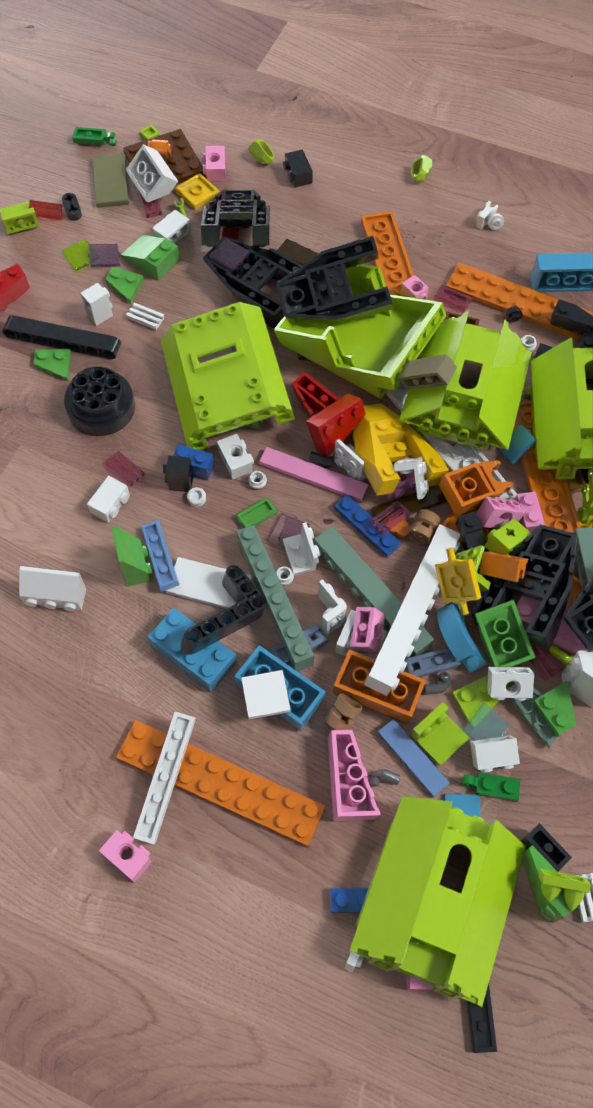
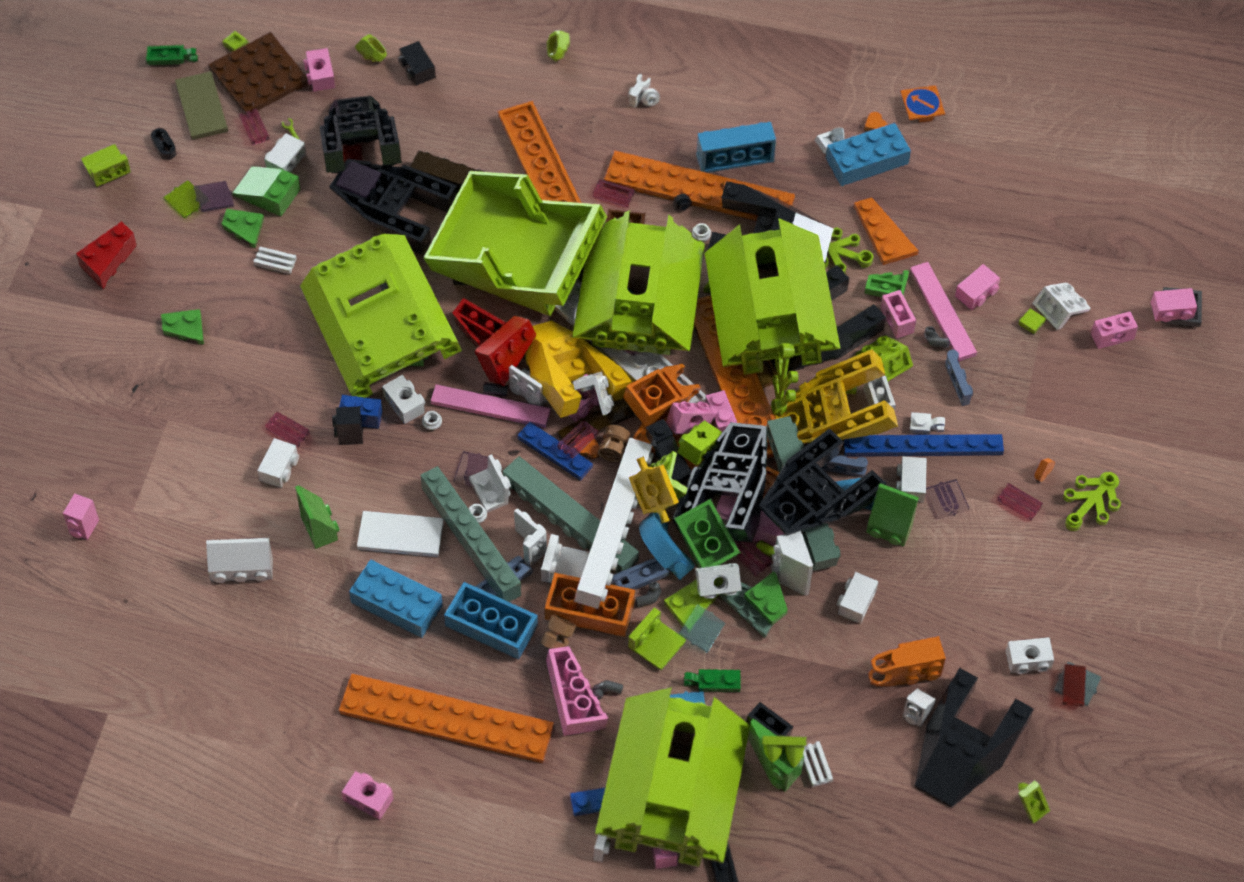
camera: 10 degrees left, 5 degrees down
black beam [2,315,121,359] -> none
clear red tile [29,200,63,220] -> none
black wheel [64,366,135,436] -> none
white brick [80,283,113,326] -> none
white slope [126,145,178,202] -> none
white plate [133,712,196,844] -> none
medium blue tile [141,520,180,592] -> none
orange brick [148,139,172,157] -> none
yellow tile [175,173,220,210] -> none
black beam [180,565,267,655] -> none
white tile [187,487,206,507] -> none
bright green tile [236,497,278,528] -> none
white tile [242,670,290,719] -> none
black wedge [276,236,393,320] -> none
bright pink brick [350,607,385,653] -> none
medium blue tile [378,719,449,797] -> none
dark tan brick [398,355,457,390] -> none
bright pink brick [400,275,429,300] -> none
white brick [470,735,520,772] -> none
orange hinge [479,552,528,582] -> none
dark azure piece [499,424,537,464] -> none

